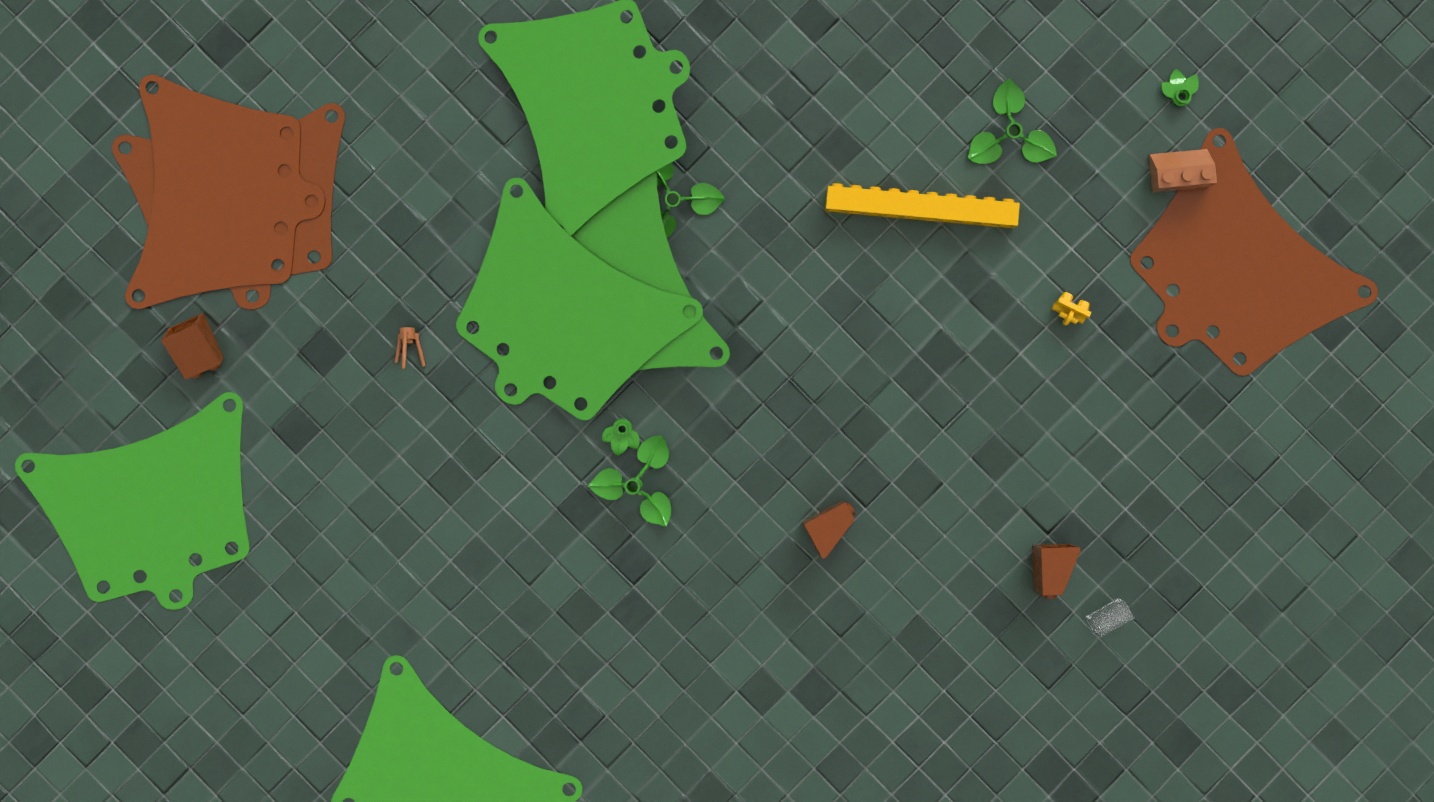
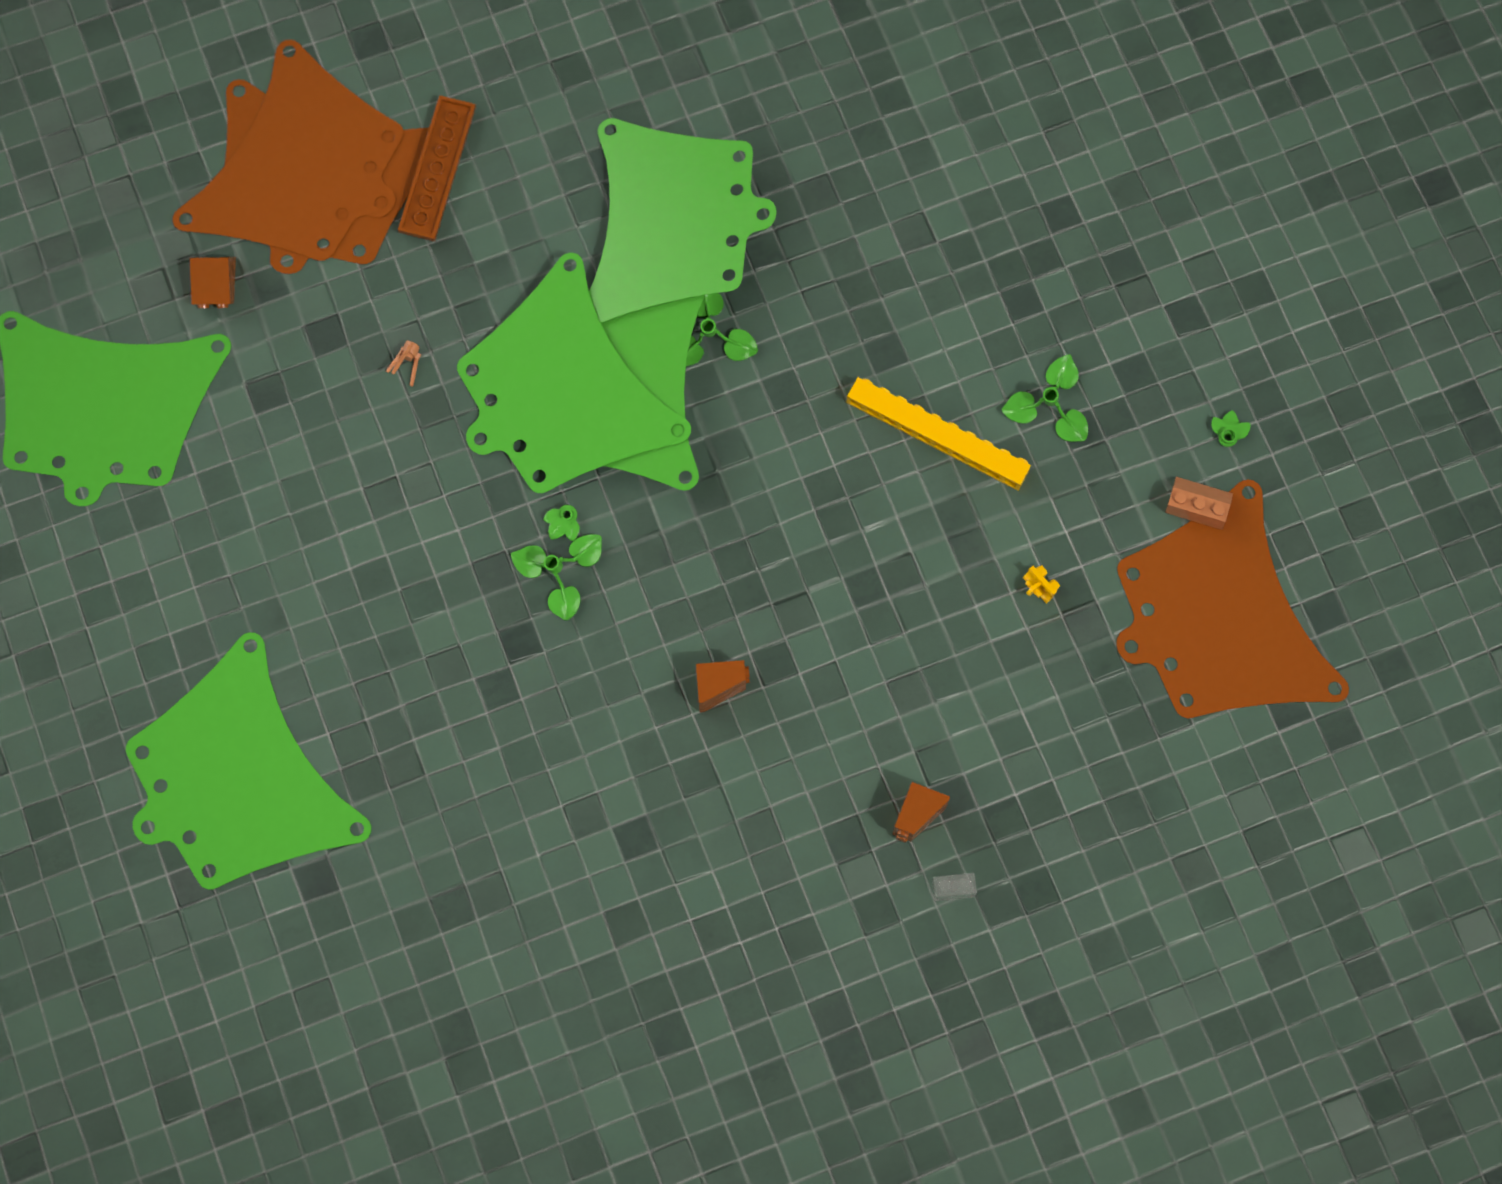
camera: 25 degrees right, 15 degrees down
none -> dark orange plate [398,95,476,242]

